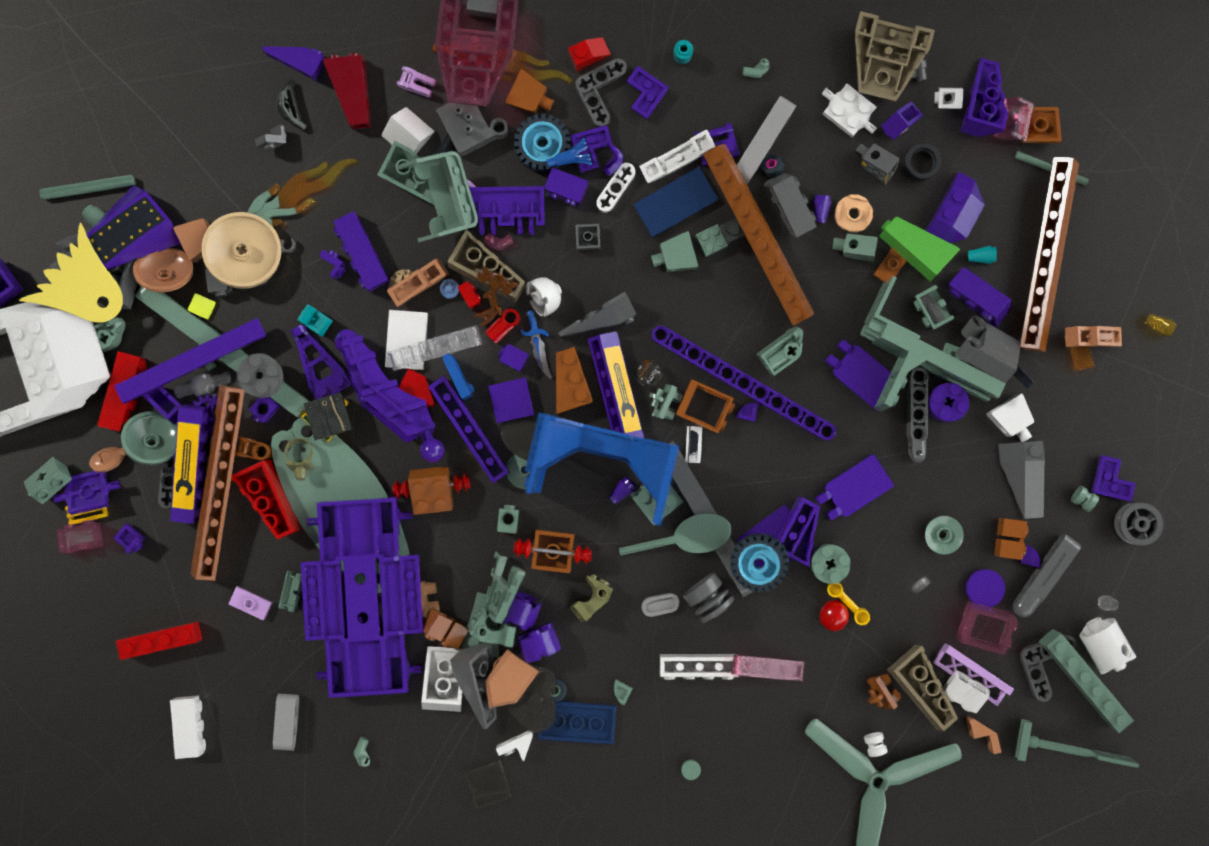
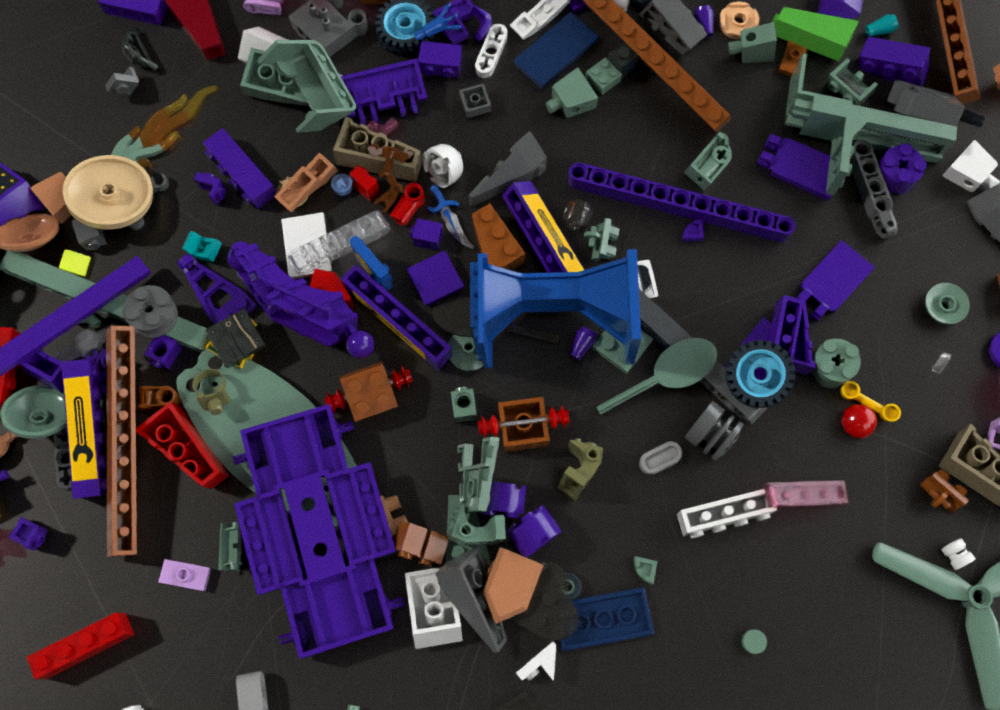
camera: 10 degrees left, 15 degrees down
dark orange window [675,379,735,434] -> none

